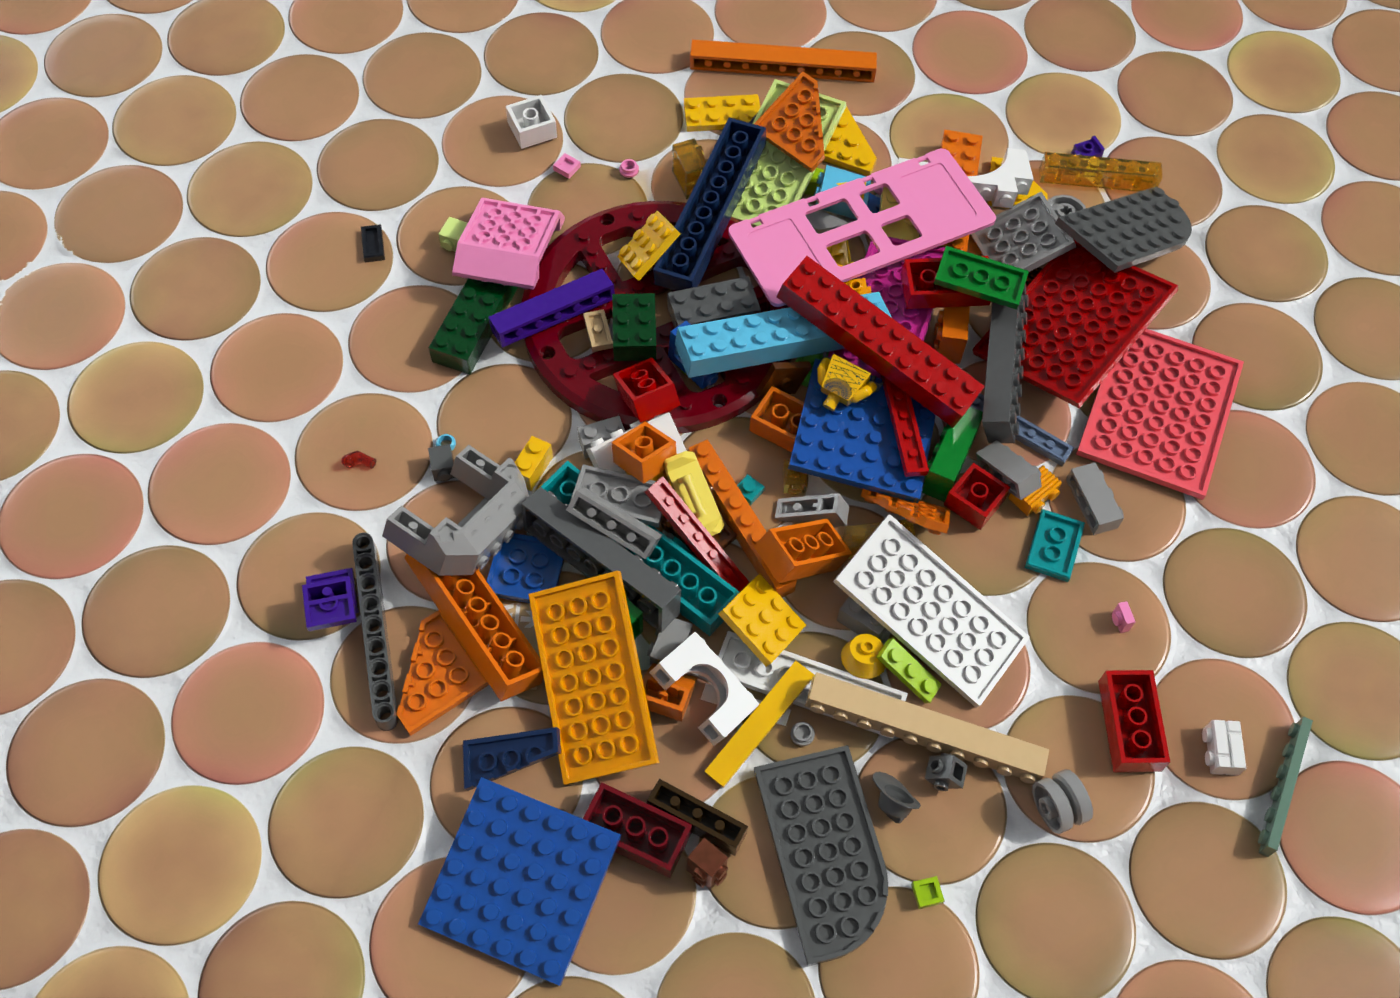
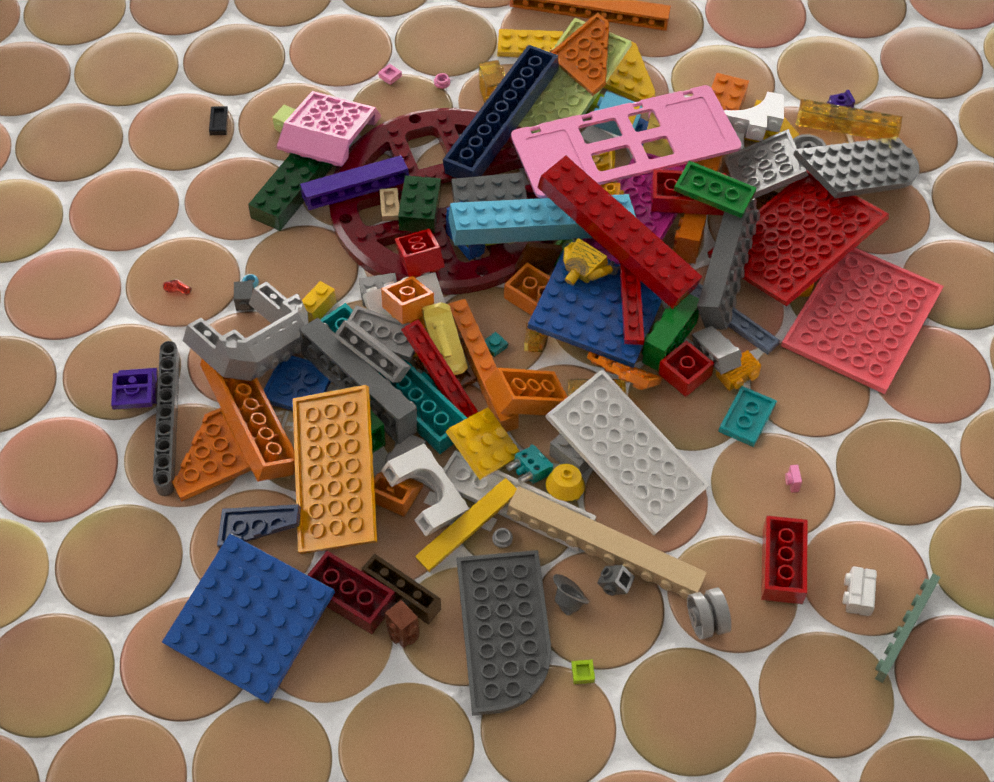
camera: 10 degrees right, 5 degrees down
white brick [506,95,557,149] -> none
yellow plate [617,211,681,281] -> none
light grey slope [775,493,849,527] -> none
lime plate [876,638,942,703] -> none
light grey brick [1066,462,1124,535] -> none
none -> teal piece [506,444,553,484]

